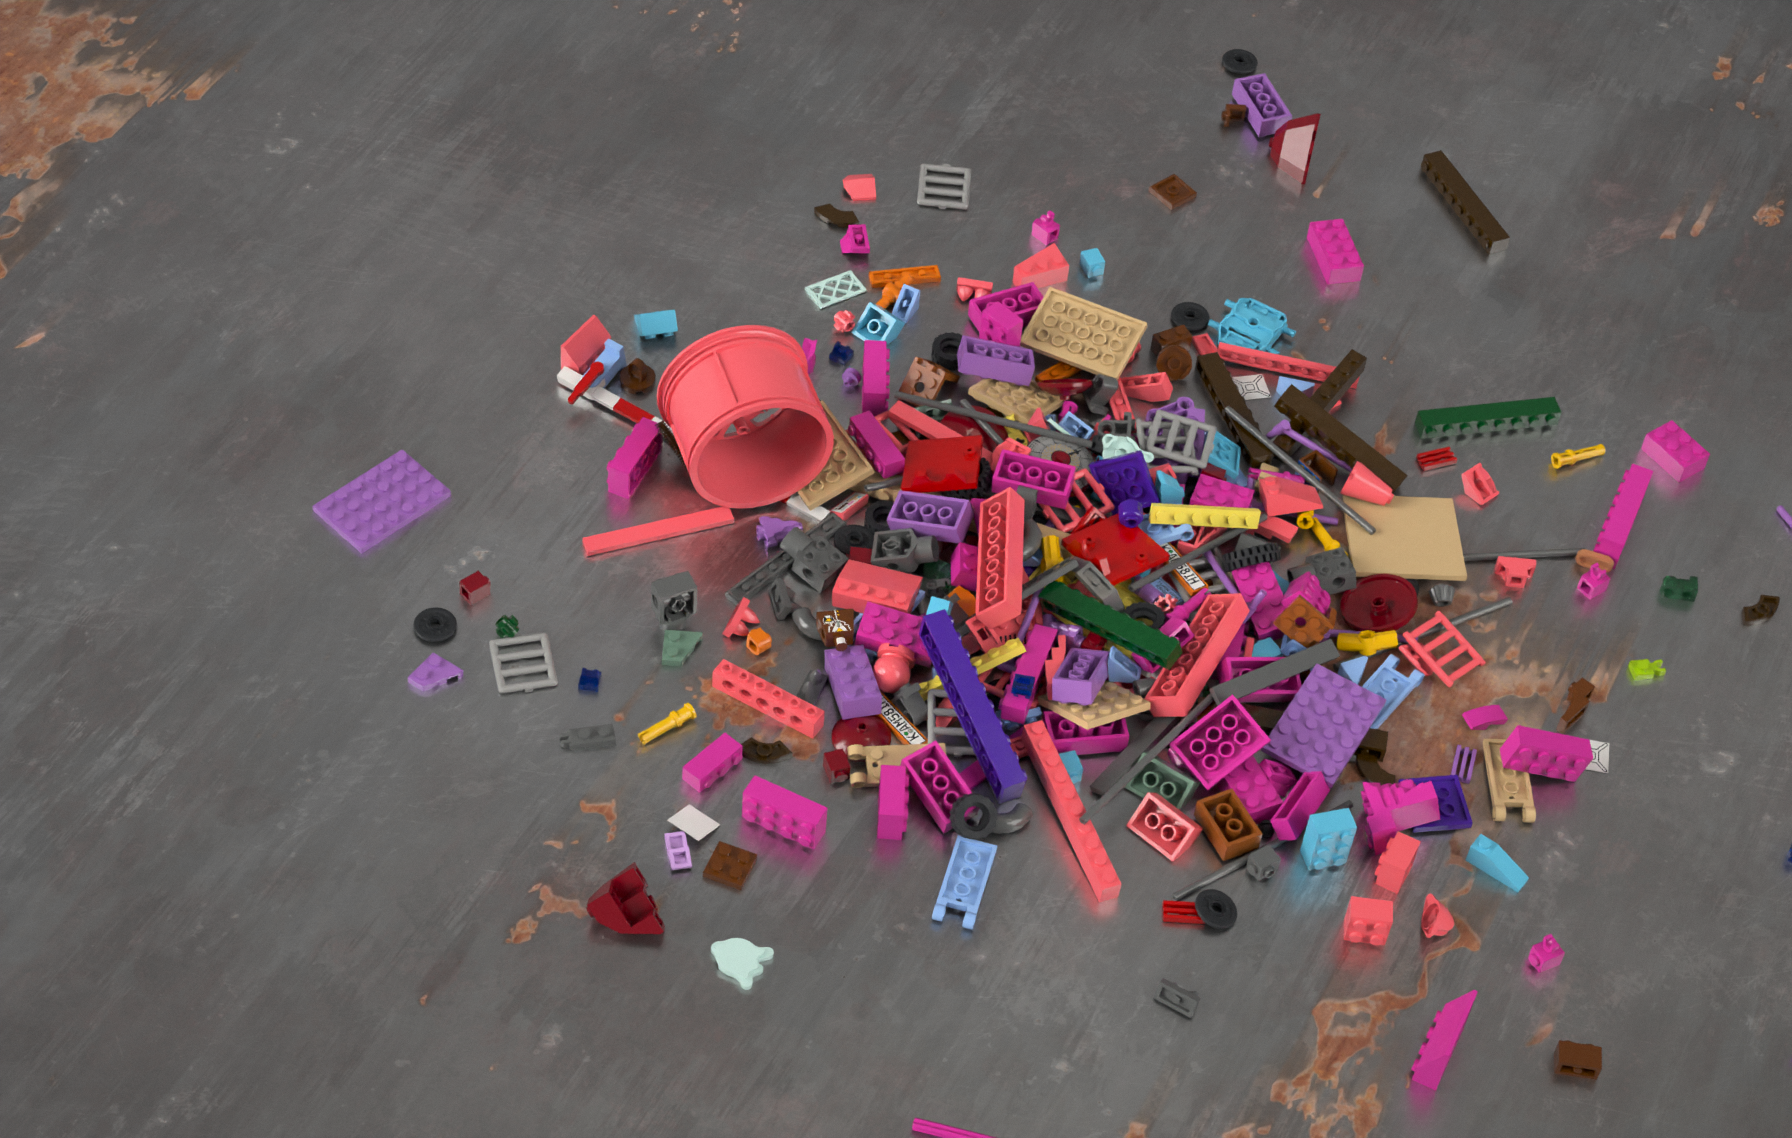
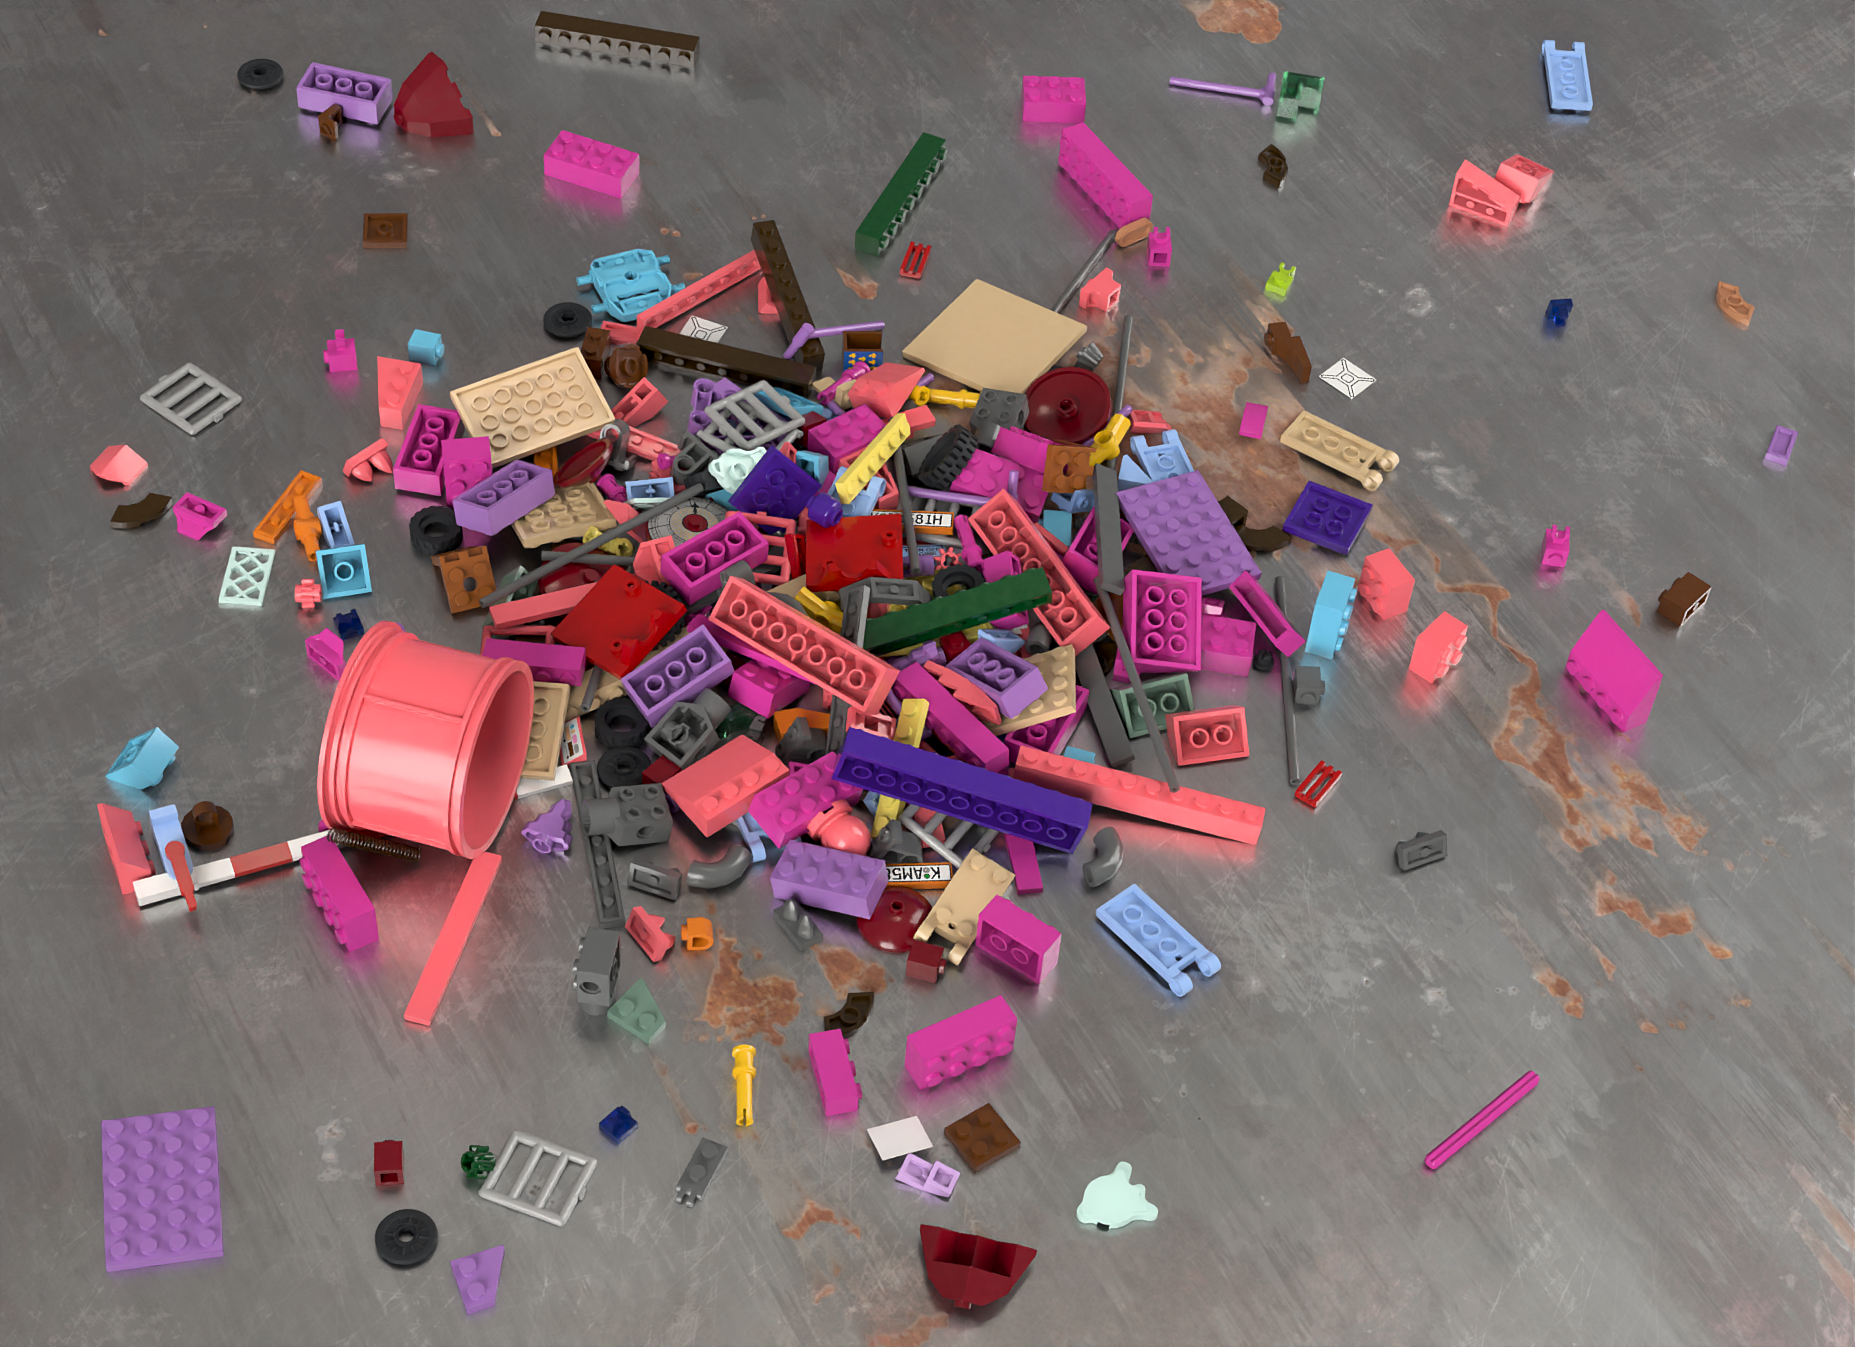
camera: 55 degrees left, 0 degrees up
coral brick [712,659,825,739] -> none
reddish brown torso [816,609,854,651] -> none
dark pink brick [862,340,890,417] -> none
dark pink brick [900,740,980,834] -> none
medium azure panel [926,596,954,615] -> none
black tyre [950,793,998,840] -> none
clear blue tile [1011,673,1035,699] -> none
dark orange brick [1194,788,1262,861] -> none
black wheel [1195,889,1237,929] -> none
dark grey piece [1224,406,1376,535] -> none
dark brown brick [1274,384,1408,493] -> none
light blue slope [1276,376,1315,398] -> none
coral cone [1340,461,1394,506] -> none
dark pink brick [1361,779,1440,855] -> none
coral bar [1402,610,1486,688] -> none
coral hat [1421,893,1454,938] -> none
medium lavender tile [1451,745,1477,784] -> none
coral slope [1461,463,1499,505] -> none
medium azure slope [1466,834,1529,893] -> none
dark pink brick [1500,725,1593,782] -> none
yellow pin [1551,444,1605,469] -> none
clear green leg [1660,576,1698,602] -> none

